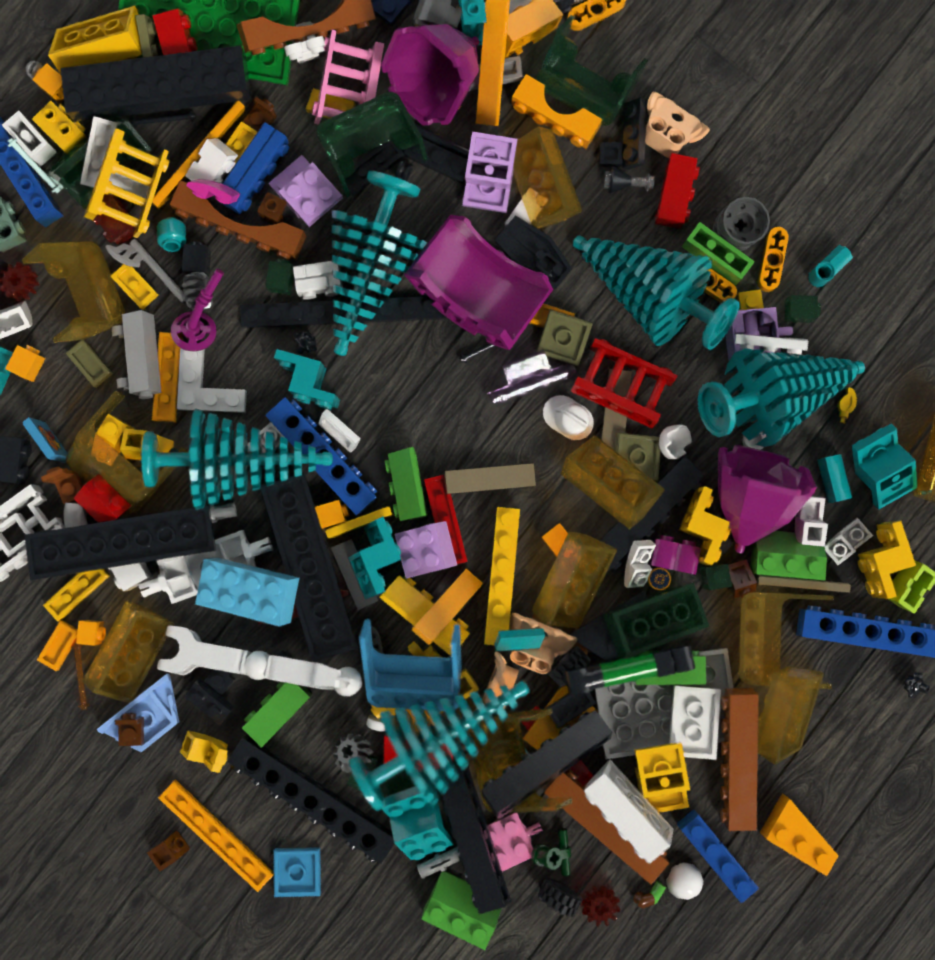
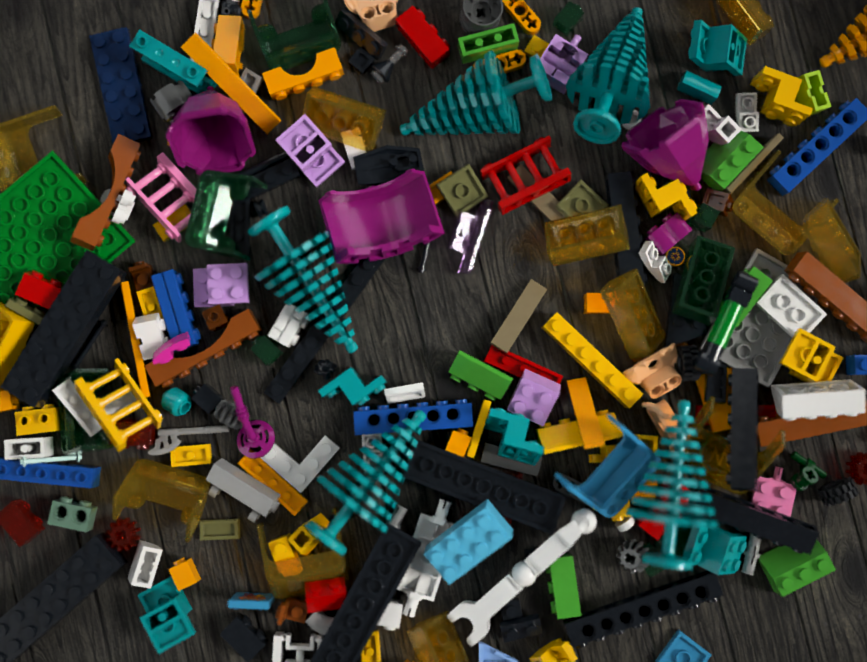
camera: 55 degrees left, 0 degrees up
teal tile [494,628,545,651] -> none
white piece [543,395,593,440] -> none
white hair [659,424,692,460] -> none
white plate [735,334,808,354] -> none
yellow piece [838,387,857,423] -> none

